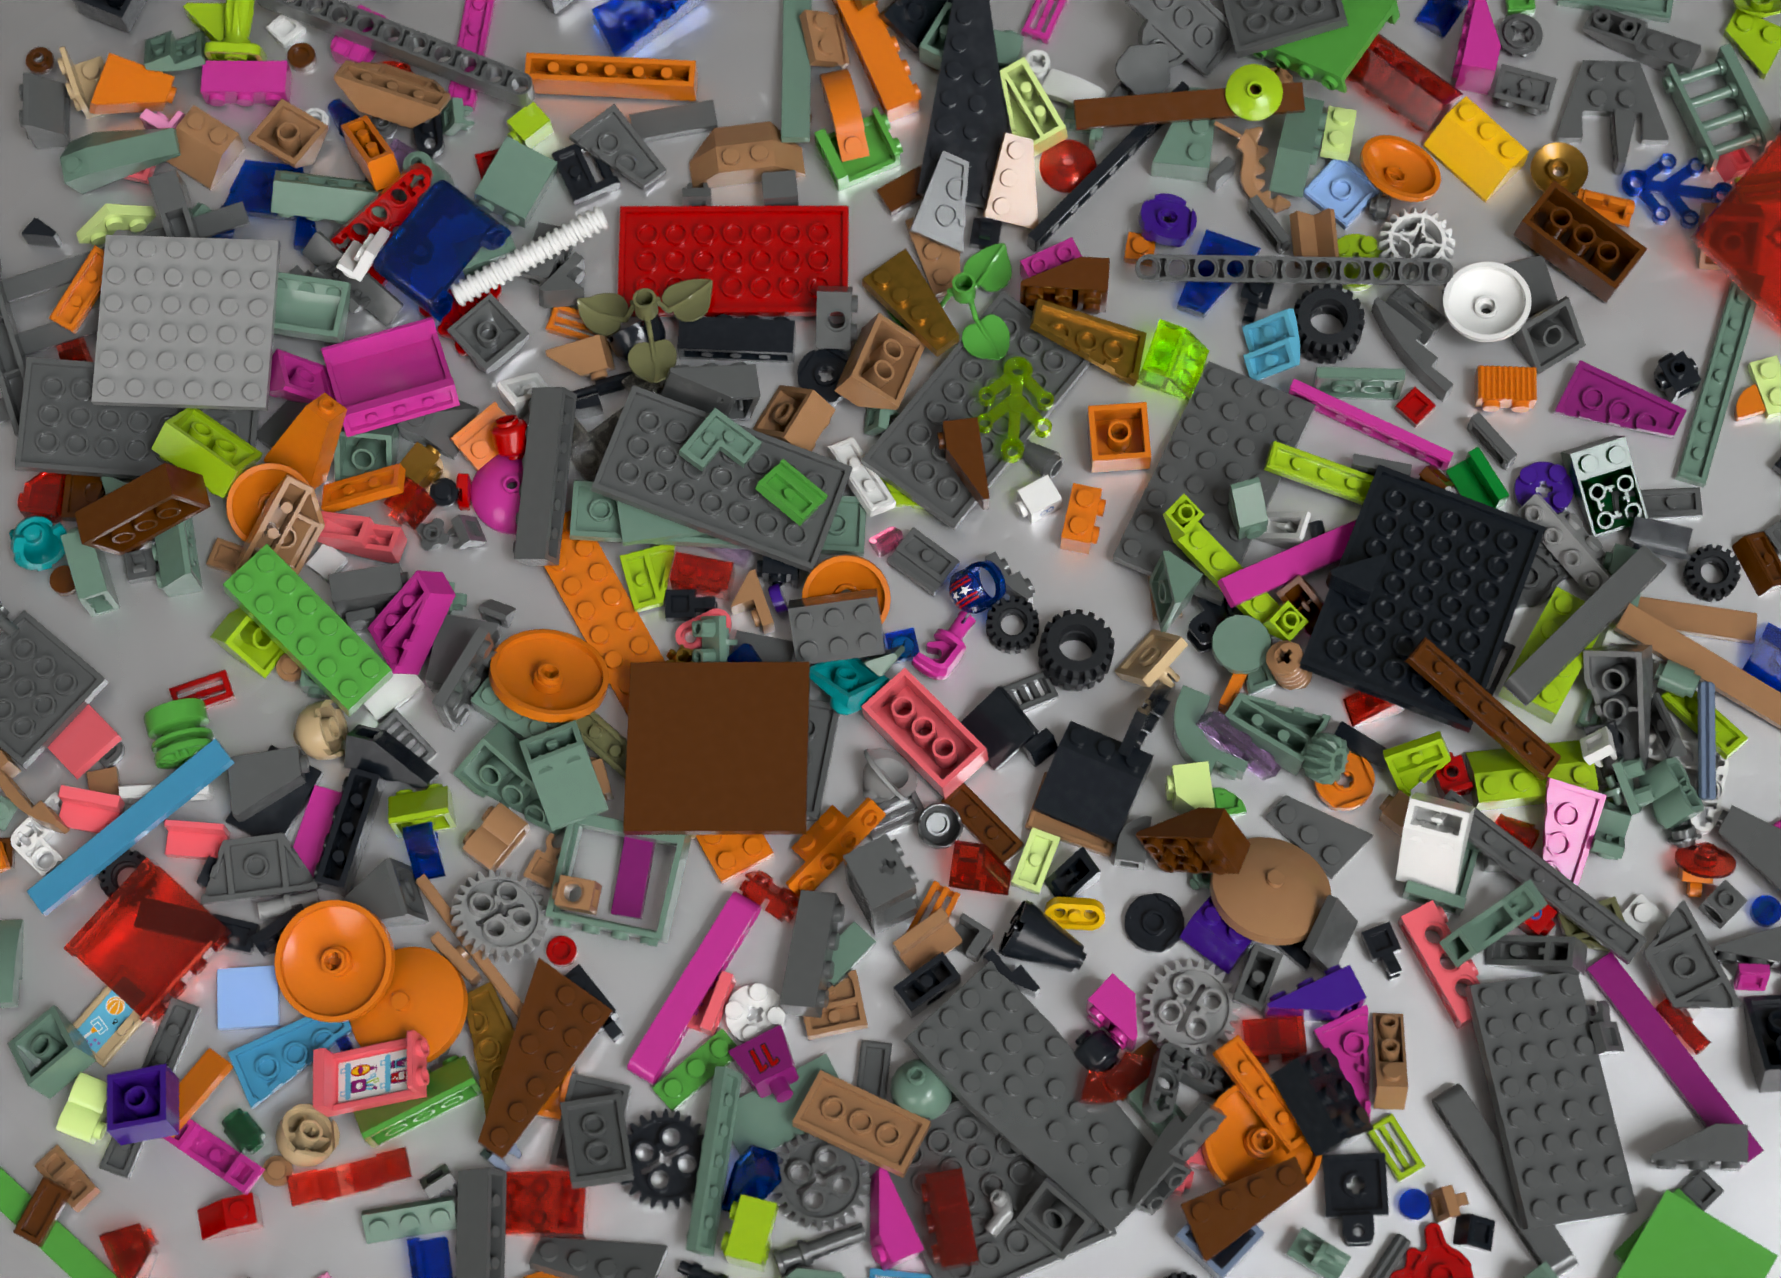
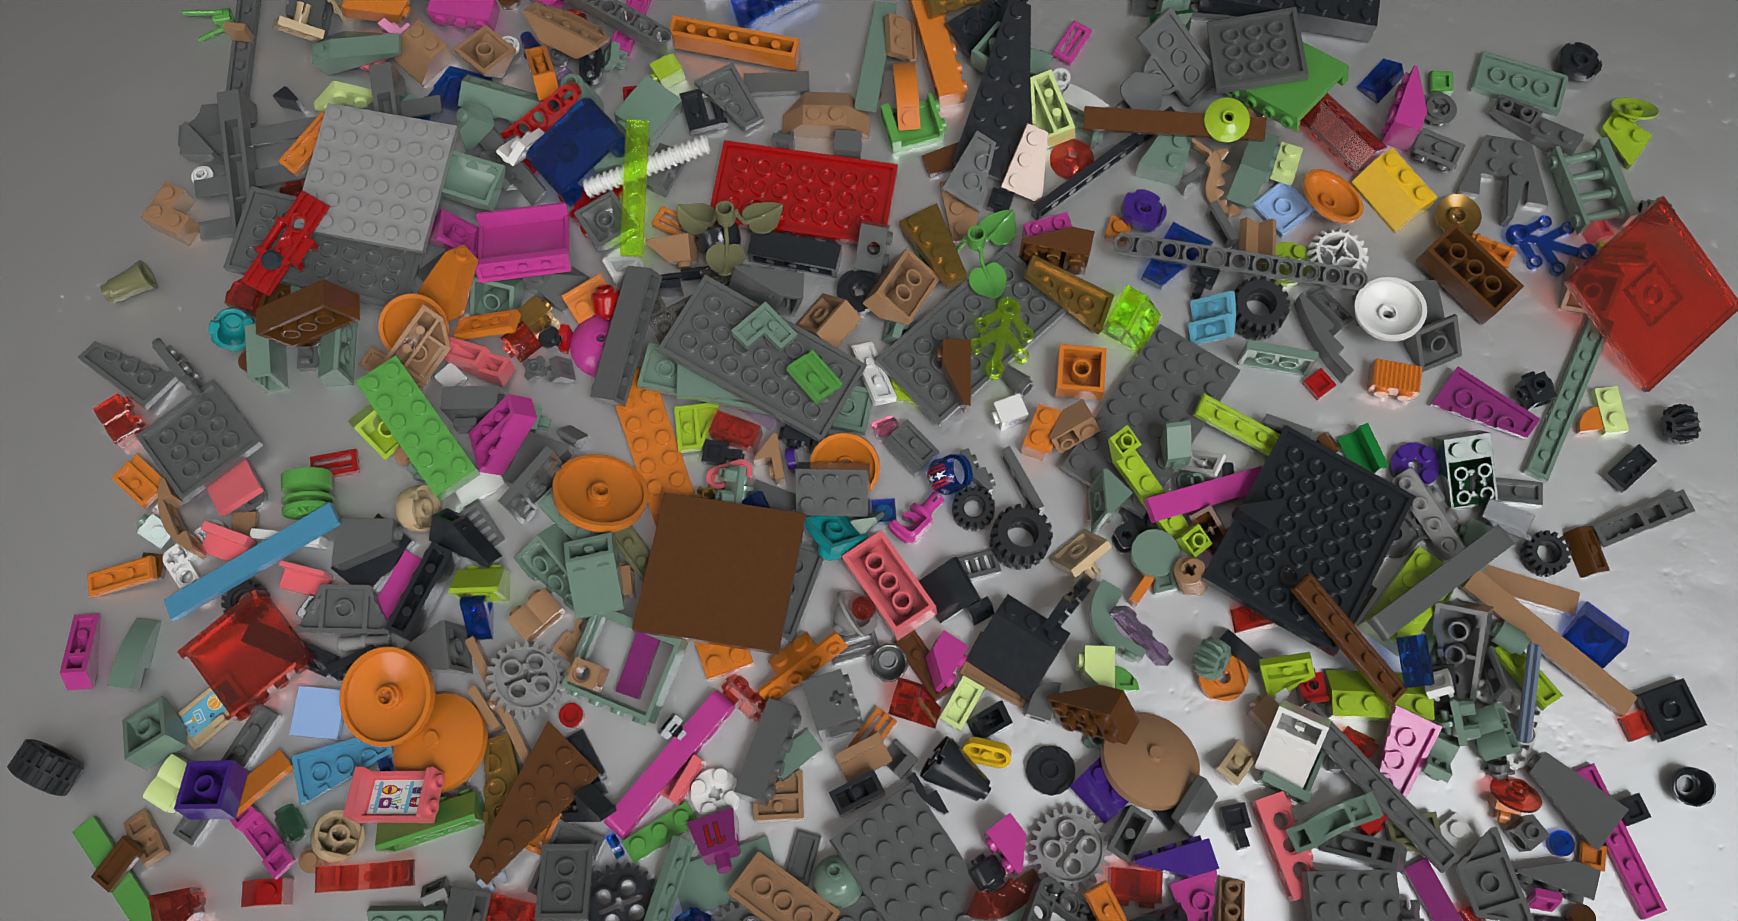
camera: 10 degrees right, 0 degrees up
lime slope [151,408,263,498] -> none
dark grey slope [539,252,585,308] -> none
sand green wedge [1219,693,1331,776] -> none
dark grey wing [1265,795,1373,880] -> none
dark pink tile [1288,379,1454,471] -> none
dark grey plate [1369,193,1391,221] -> none
dark grey tile [1467,412,1517,470] -> none
none -> red piece [241,190,331,297]
none -> tan tile [272,1,325,42]
none -> sand green slope [456,101,495,151]
none -> black slope [562,784,617,822]
none -> clear blue tile [606,833,625,859]
none -> clear neon green plate [620,119,649,258]
none -> plate [658,713,686,741]
none -> clear red plate [852,596,876,620]
none -> dark pink slope [925,630,968,692]
none -> dark grey tile [1001,446,1044,514]
none -> medium nougat slope [1050,399,1101,454]
none -> sand green pin [1176,471,1204,489]
none -> tan slope [1214,739,1258,786]
none -> clear blue panel [1396,634,1435,688]

